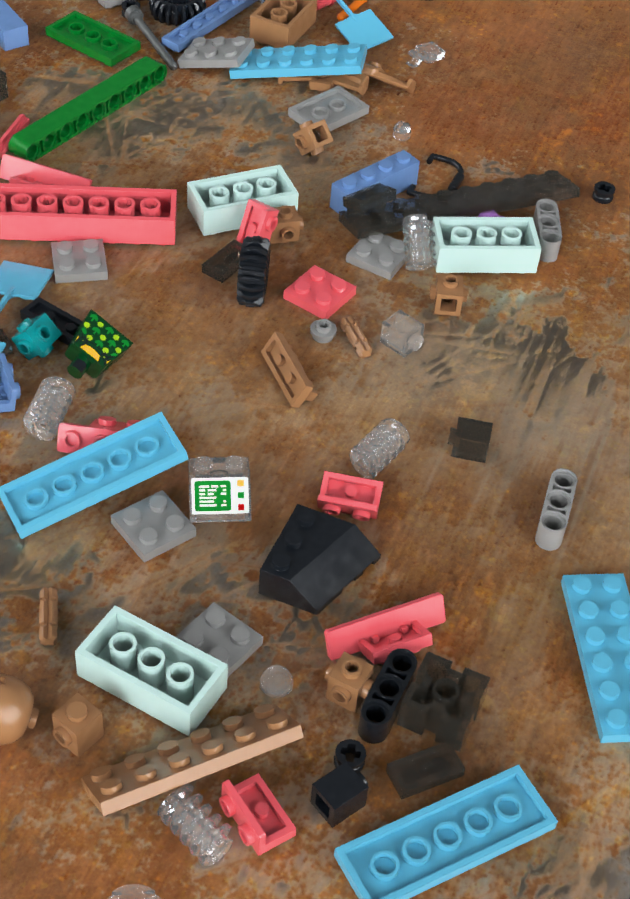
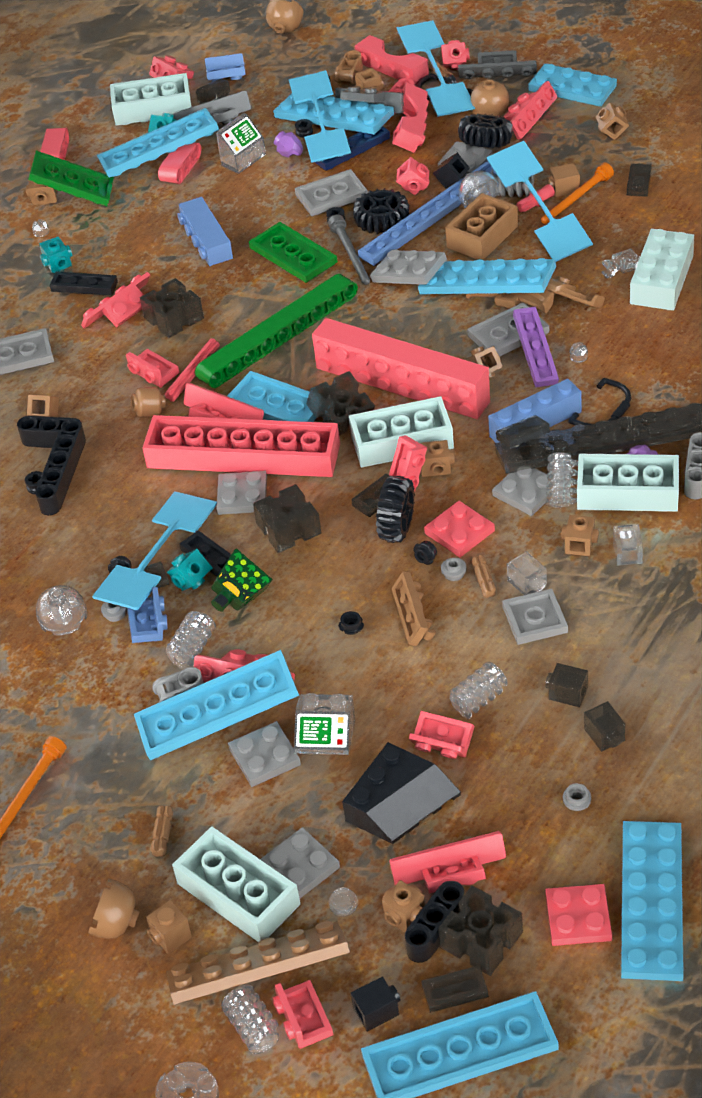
camera: 20 degrees right, 0 degrees up
black bush [334,739,366,772] -> none
light grey beam [535,468,578,551] -> none
none -> light grey piece [152,667,204,703]
none -> medium azure plate [227,371,328,422]
none -> clear smoke brick [253,484,322,553]
none -> clear smoke brick [306,371,375,436]
none -> coral brick [312,318,490,420]
none -> black plate [338,611,364,635]
none -> black plate [413,541,437,565]
none -> light grey plate [502,589,568,645]
none -> medium lavender plate [513,307,559,388]
none -> coral plate [545,884,612,946]
none -> light grey plate [563,783,591,811]
none -> clear smoke brick [584,701,626,752]
none -> clear brick [613,524,643,566]
none -> light aqua brick [630,229,694,310]

